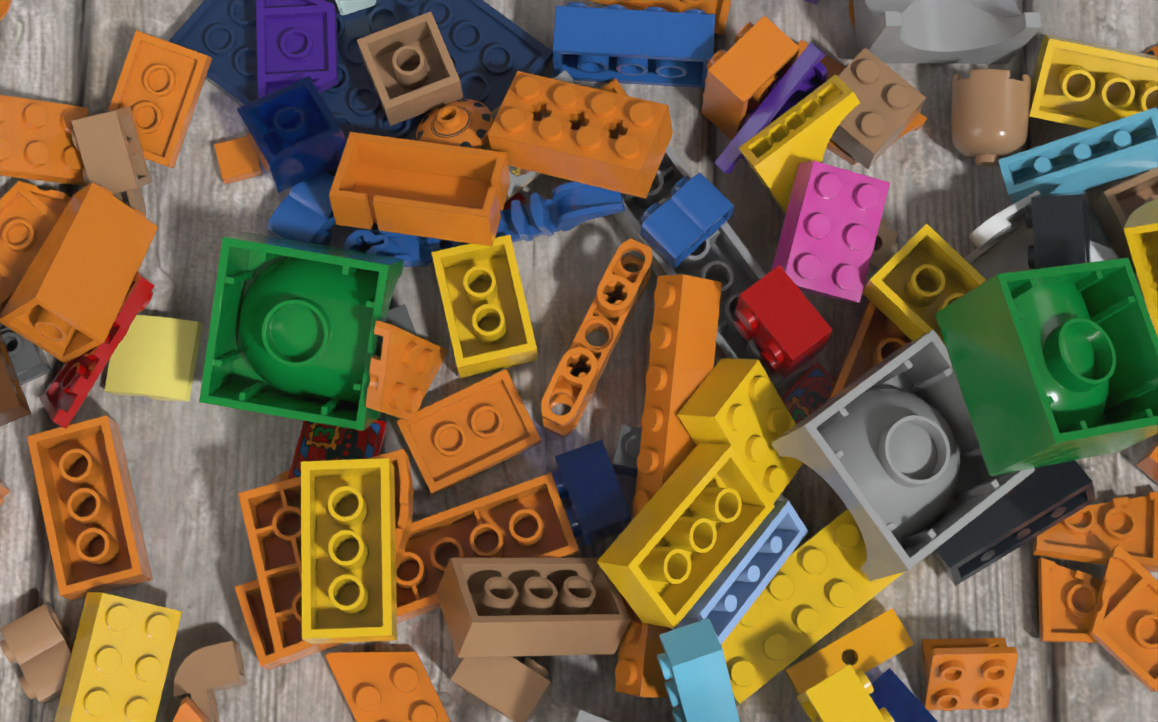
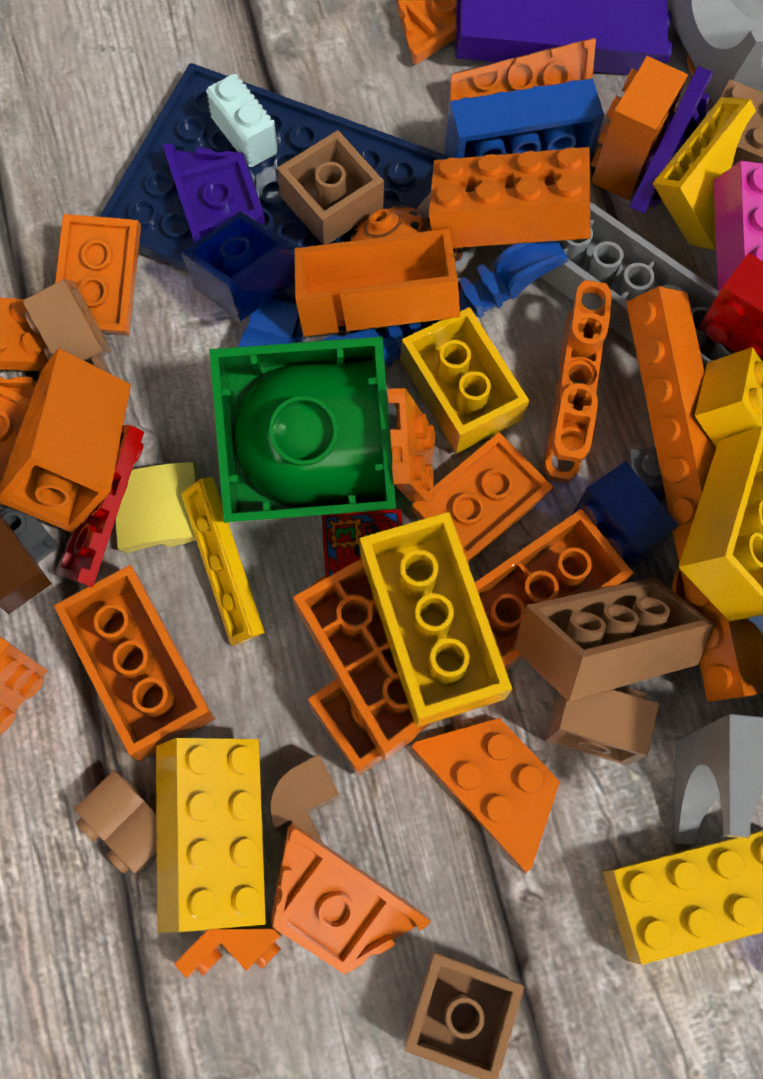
camera: 20 degrees left, 5 degrees down
orange tile [214,135,263,184] -> none
blue brick [640,173,734,268] -> none
none -> yellow tile [181,477,265,646]

